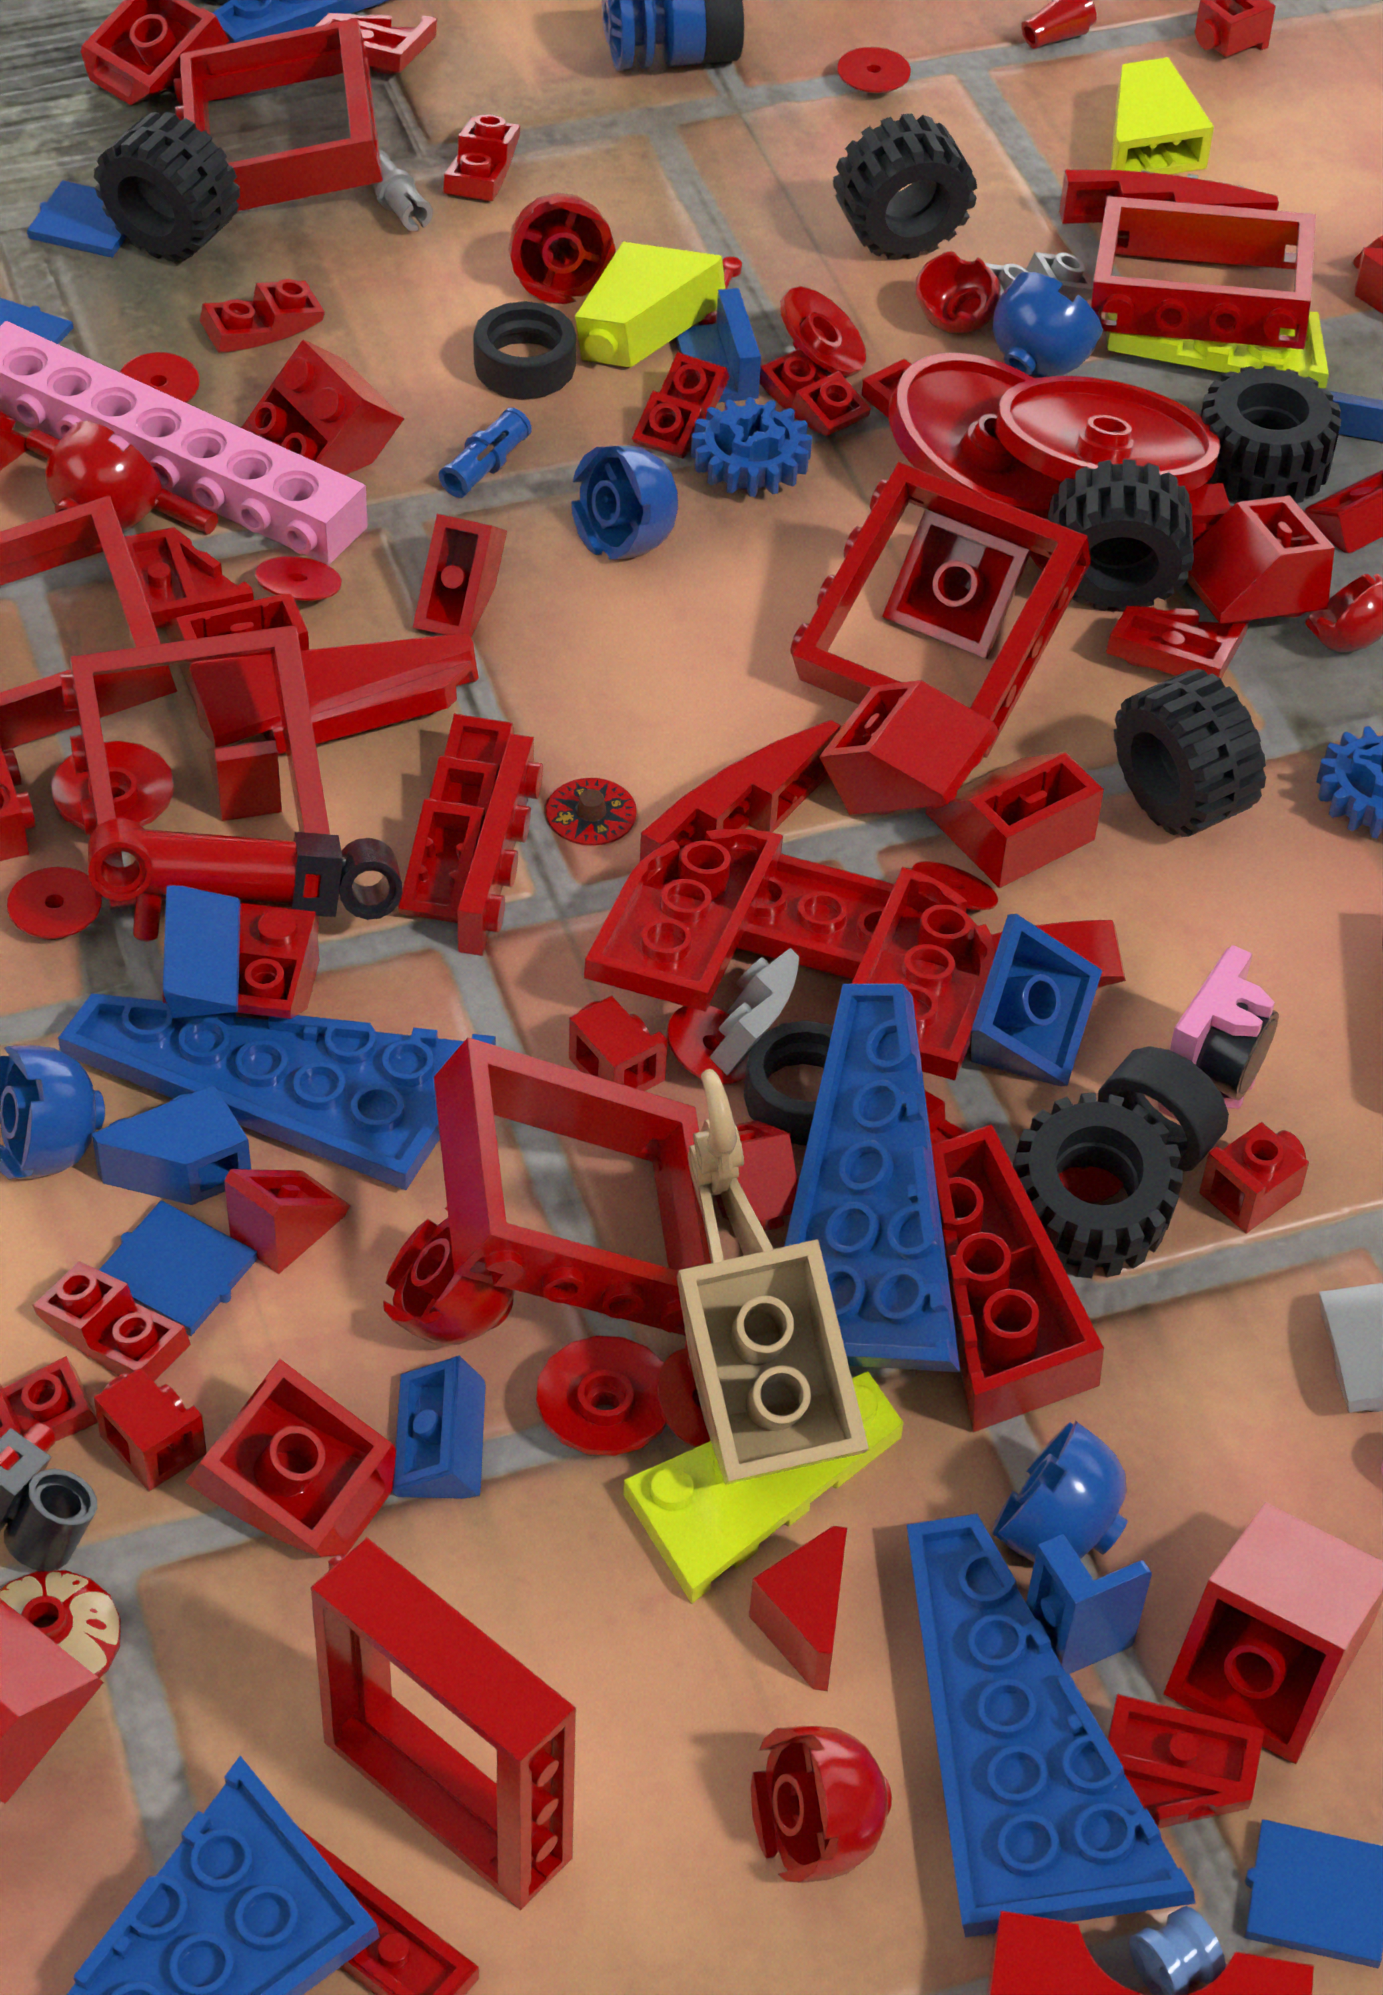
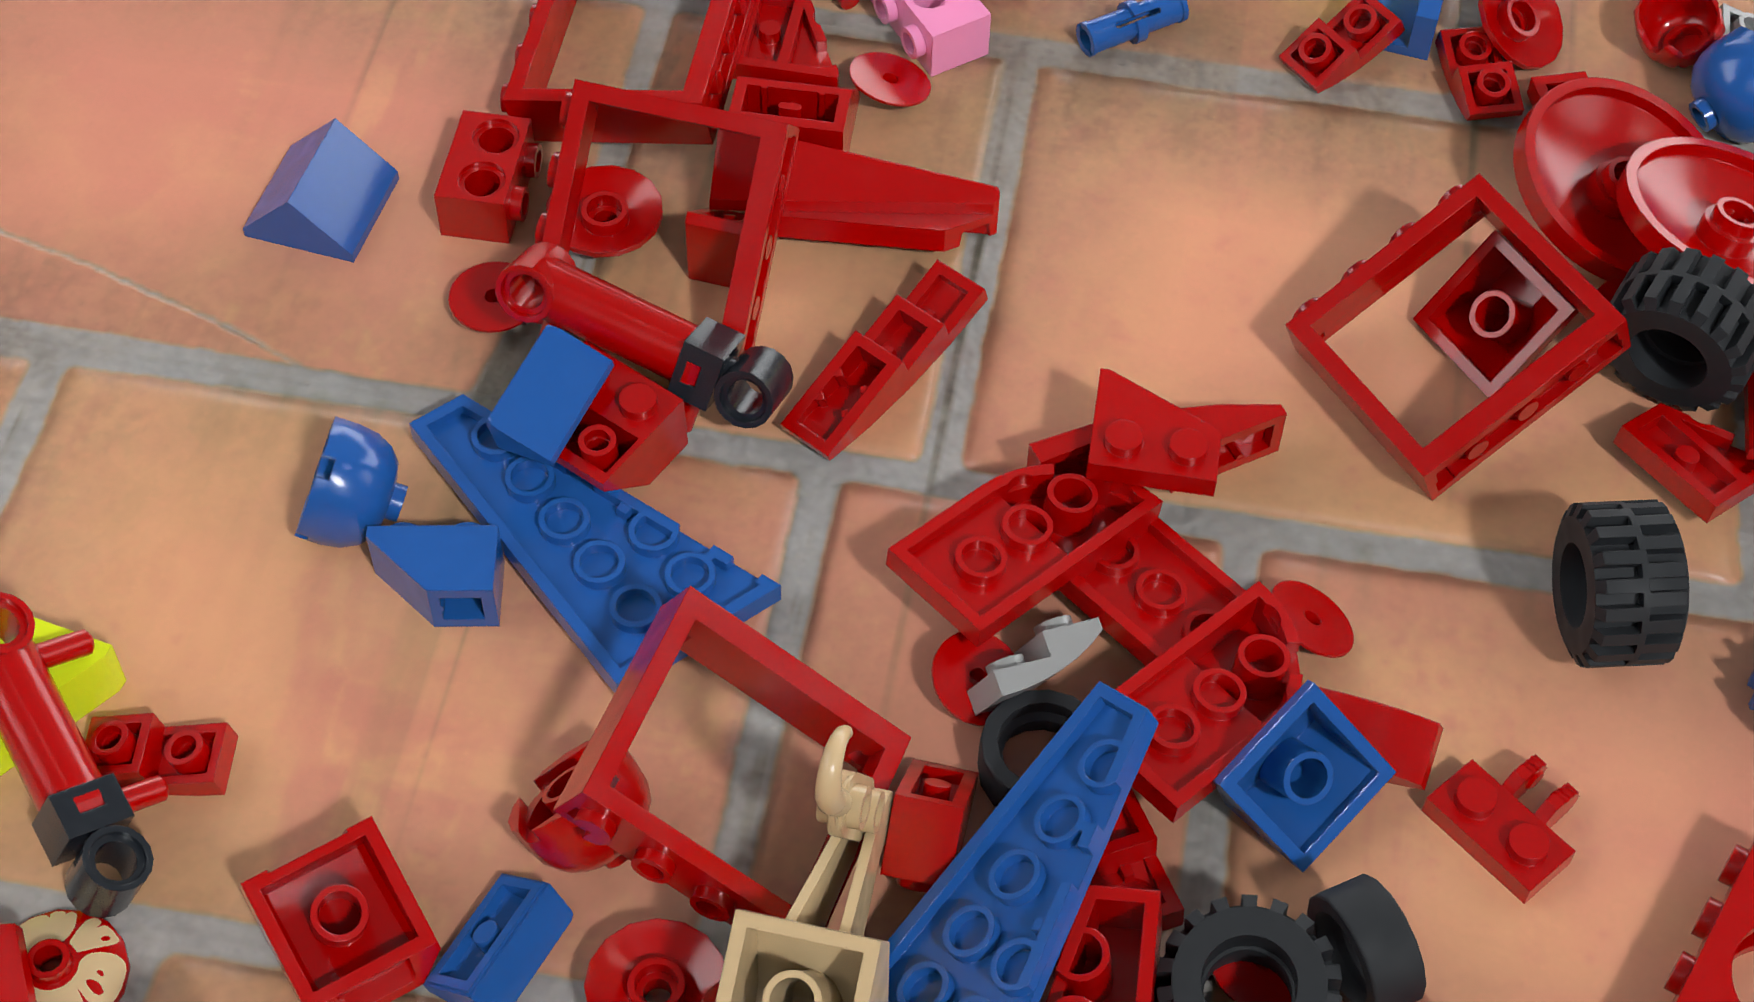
camera: 30 degrees right, 5 degrees up
red slope [32,1261,191,1381] -> none
red brick [94,1367,207,1491] -> none
blue piece [99,1200,257,1336] -> none
red slope [224,1169,351,1274] -> none
red slope [413,514,507,637] -> none
red plate [457,733,543,956] -> none
piece [546,778,637,846] -> none
red brick [569,996,667,1091] -> none
blue cylinder [571,445,678,560] -> none
blue gear [691,397,812,497] -> none
red slope [819,680,999,815] -> none
red slope [925,752,1104,888] -> none
bright pink piece [1158,945,1279,1120] -> none
none -> red wing [1085,368,1222,497]
none -> red hinge [1421,754,1580,904]

